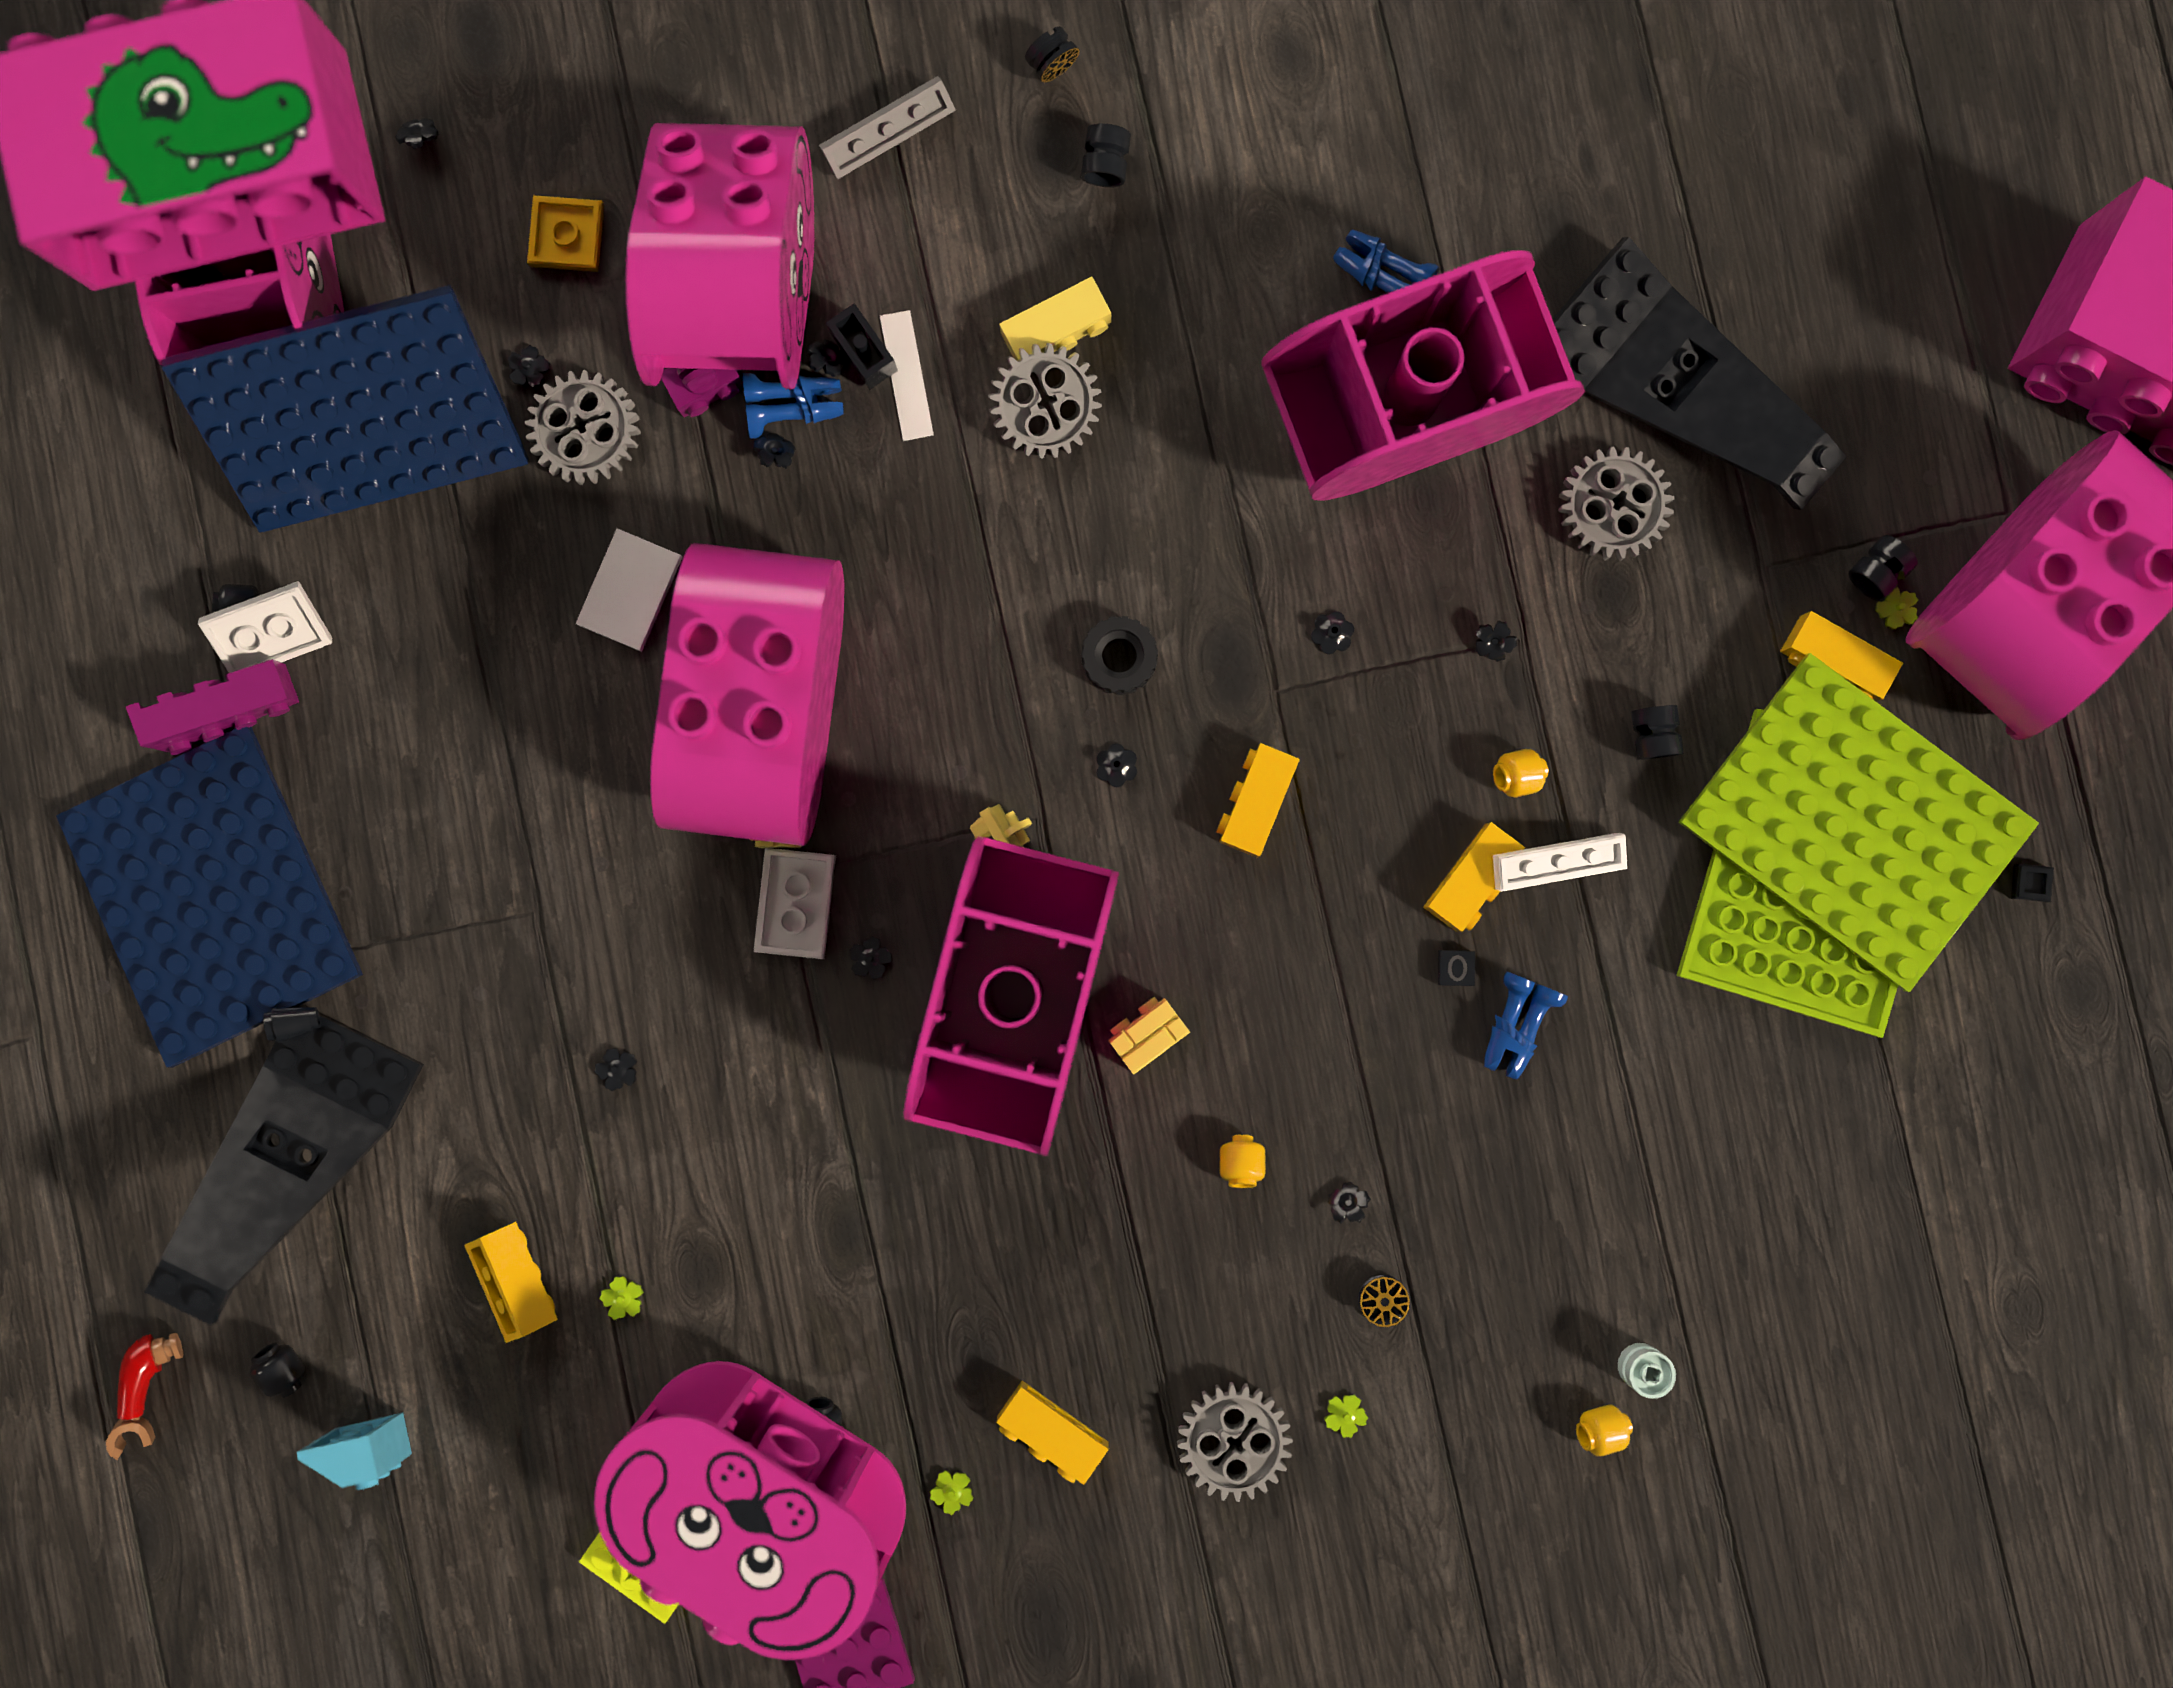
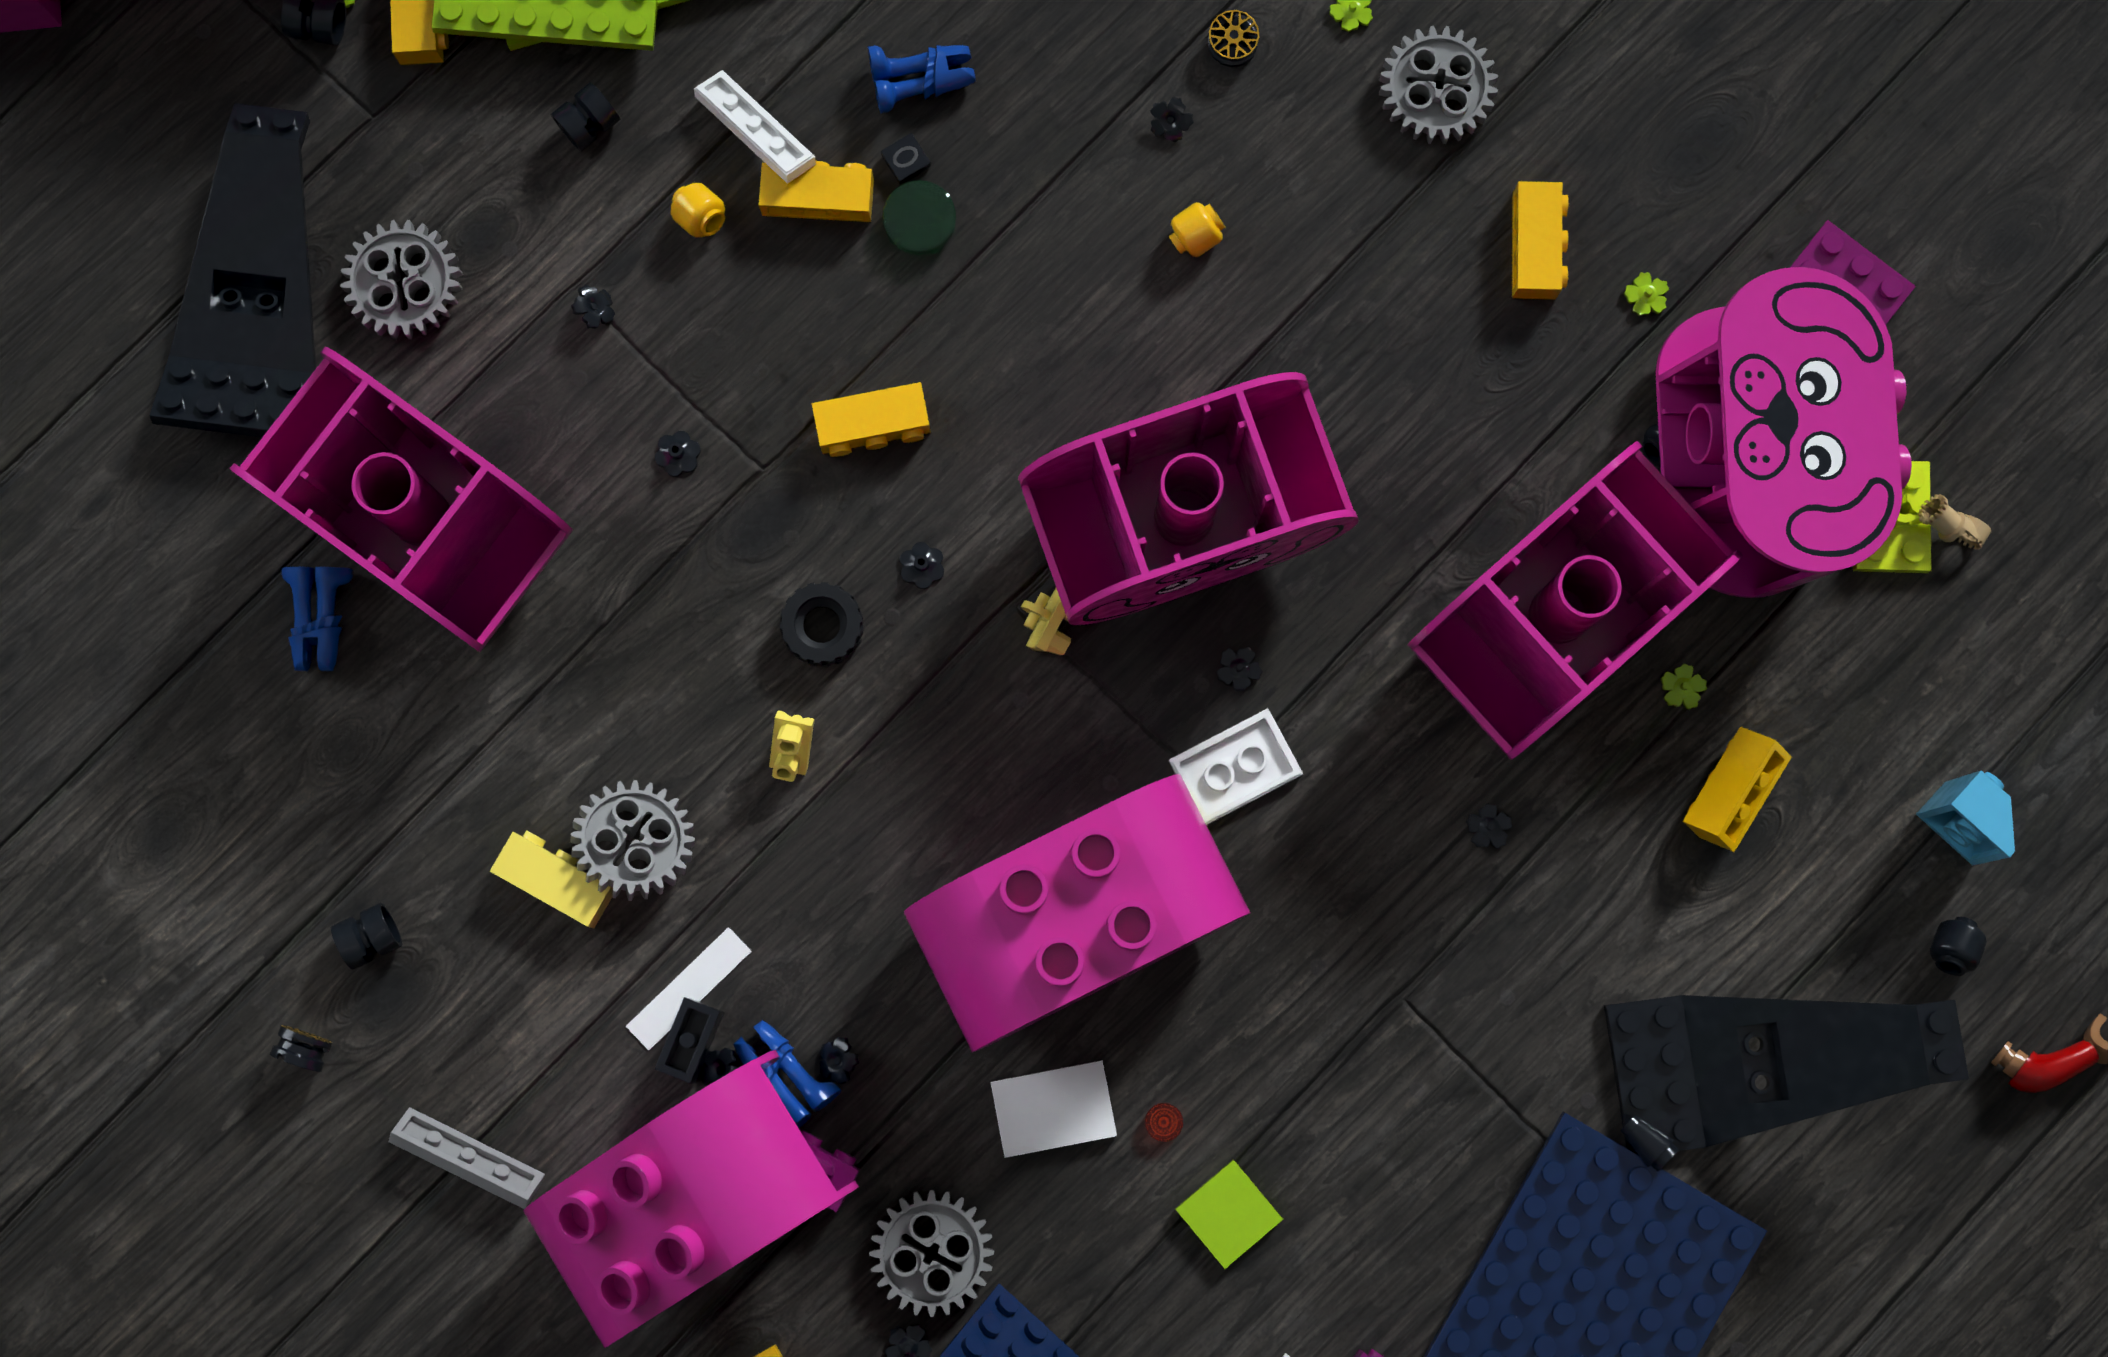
camera: 125 degrees left, 5 degrees down
light yellow brick [1108,997,1190,1074] -> none
none -> light yellow hips [769,711,814,782]
none -> clear green tile [883,180,956,255]
none -> clear red tile [1145,1103,1183,1142]
none -> lime tile [1175,1160,1283,1269]
none -> dark pink brick [1407,441,1743,760]
none -> tan connector [1918,494,1991,550]

